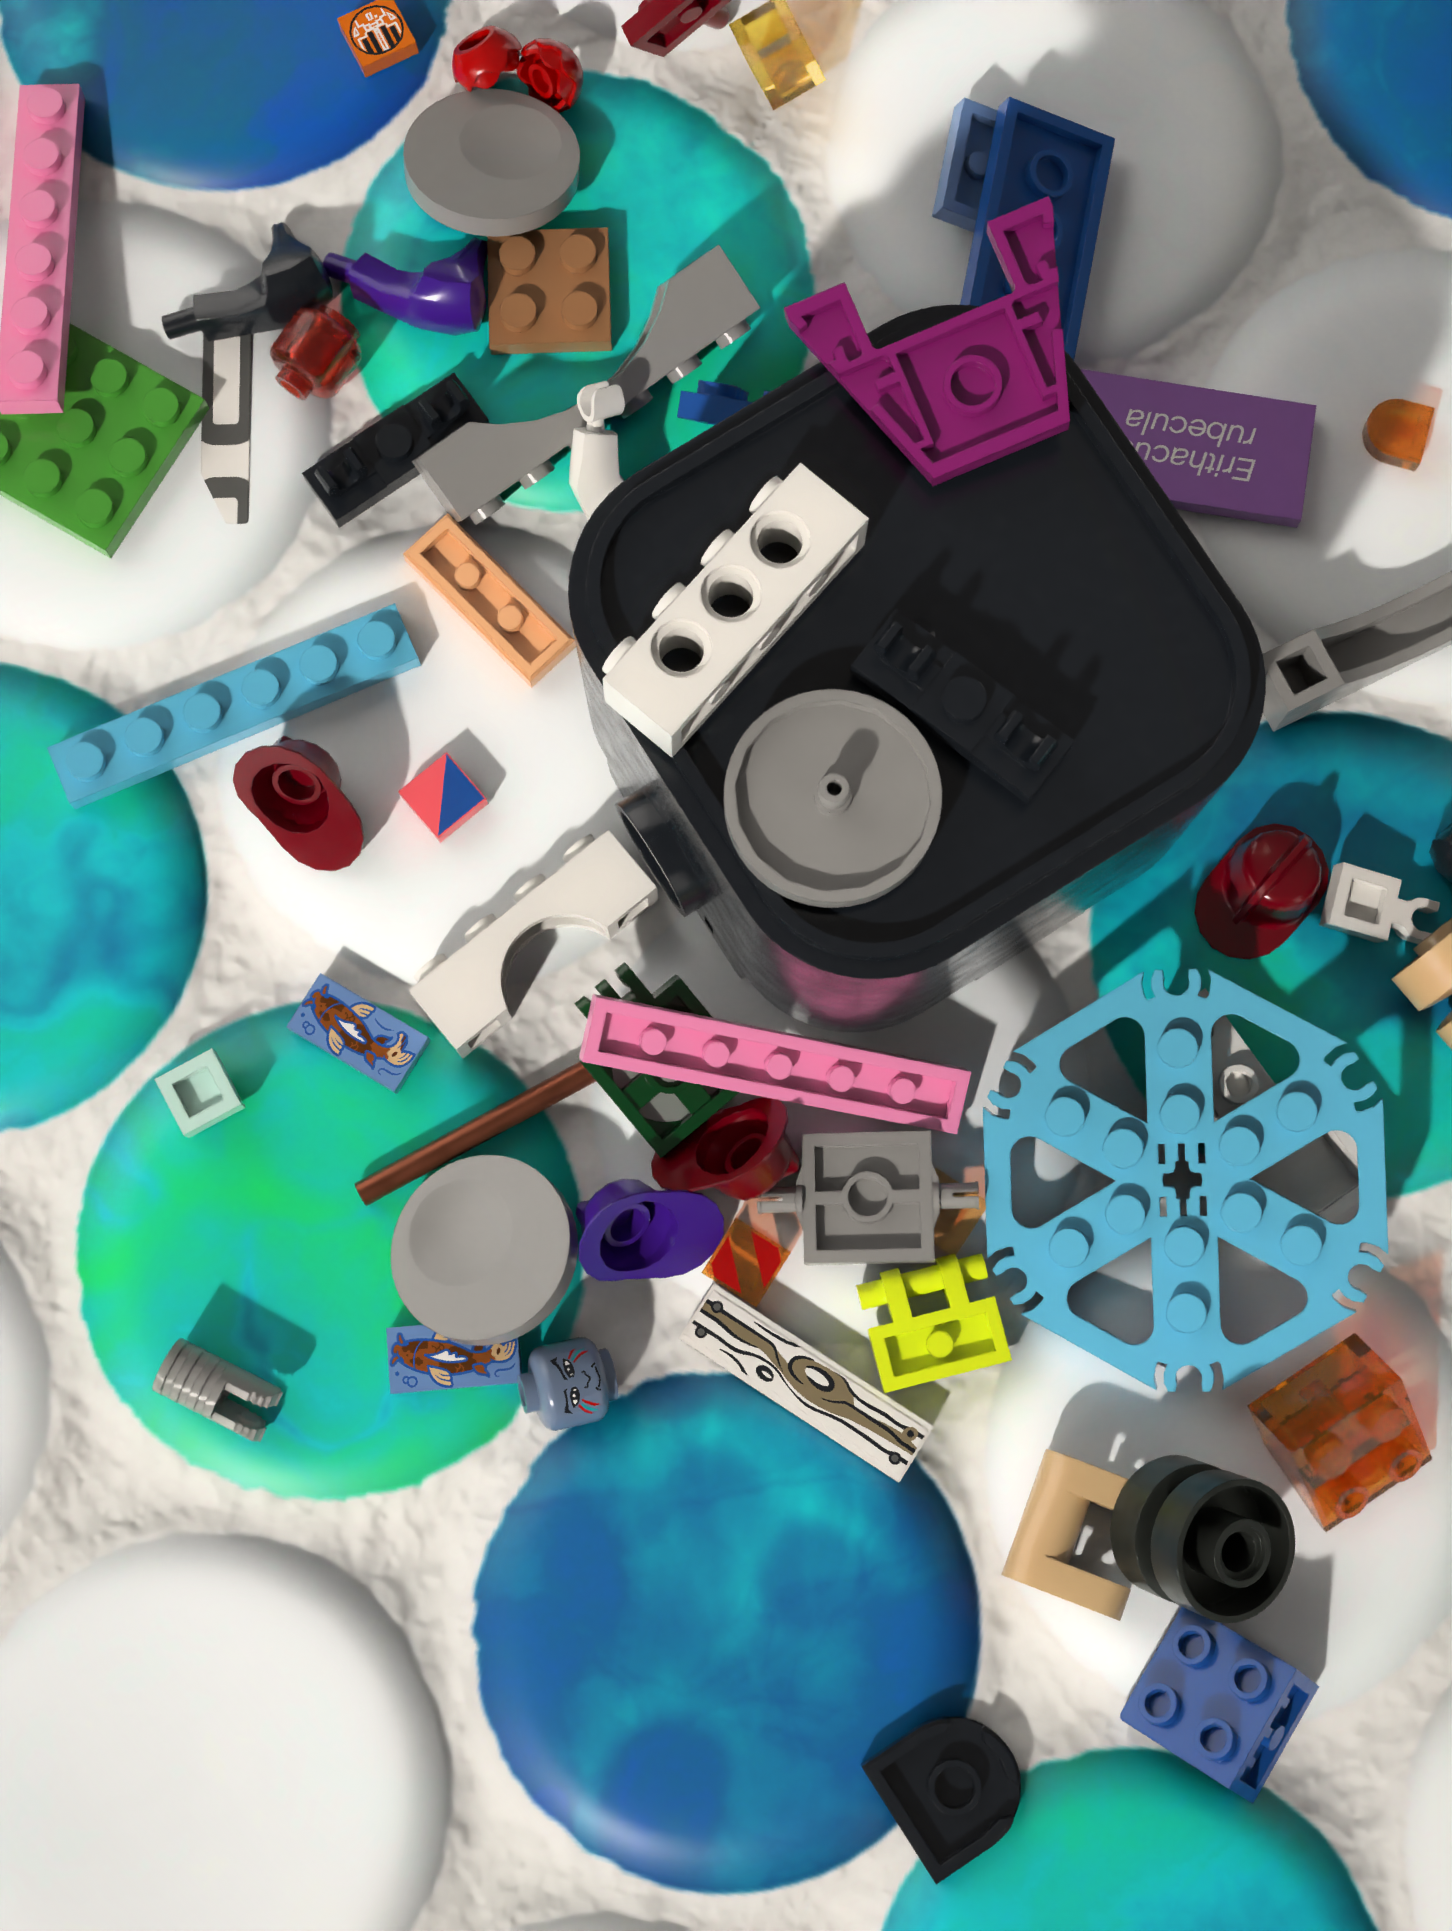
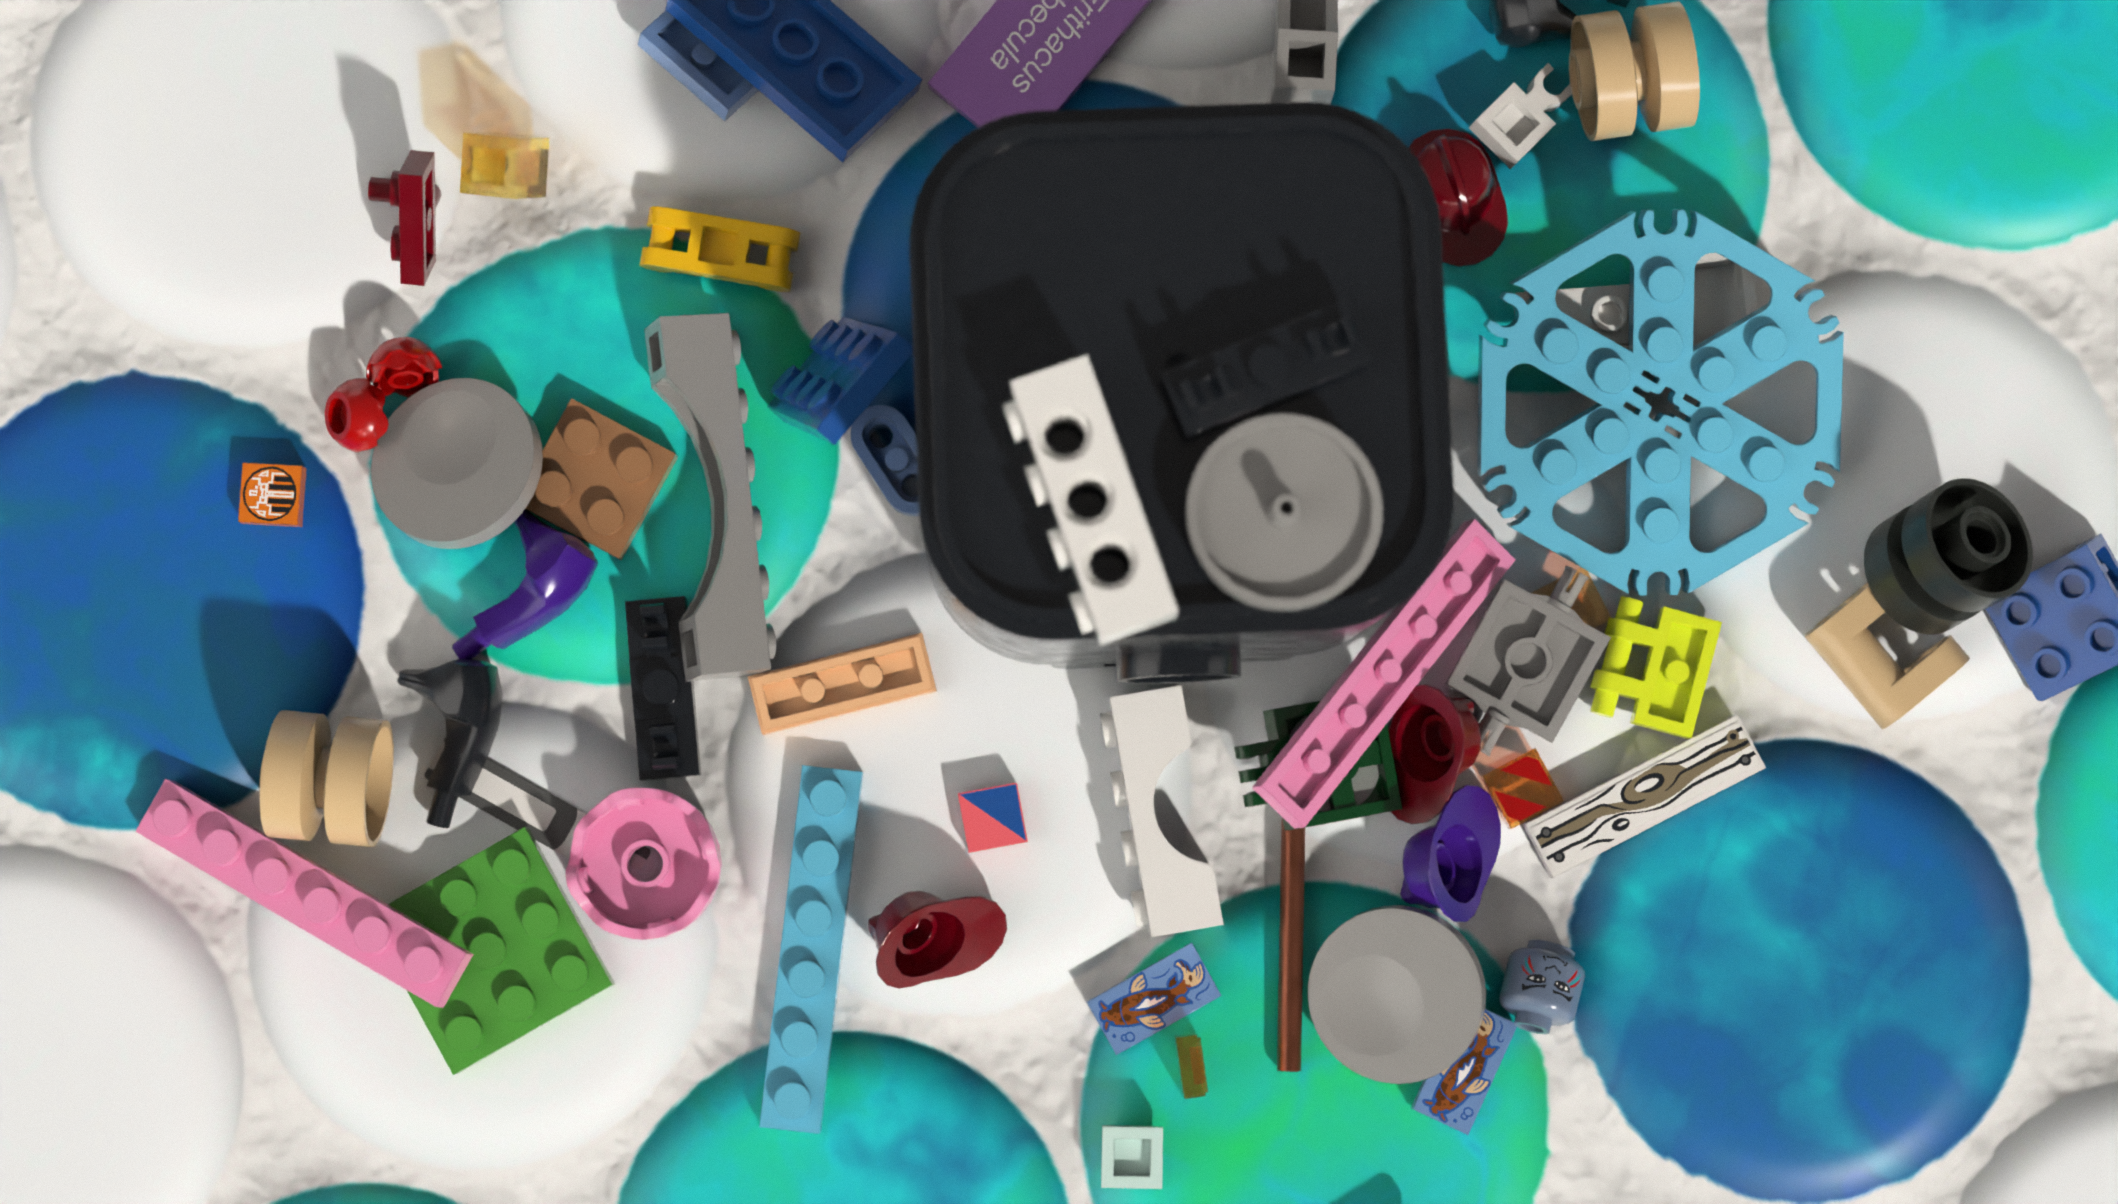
camera: 60 degrees left, 5 degrees up
clear red head [270,305,362,400] -> none
white arm [569,381,625,520] -> none
magenta wing [784,196,1070,486] -> none
black tile [861,1716,1021,1884] -> none
clear orange slope [1247,1333,1432,1532] -> none
none -> tan wheel [260,710,394,847]
none -> bright pink plate [565,788,722,940]
none -> yellow plate [639,206,801,292]
none -> tile [1174,1033,1208,1099]

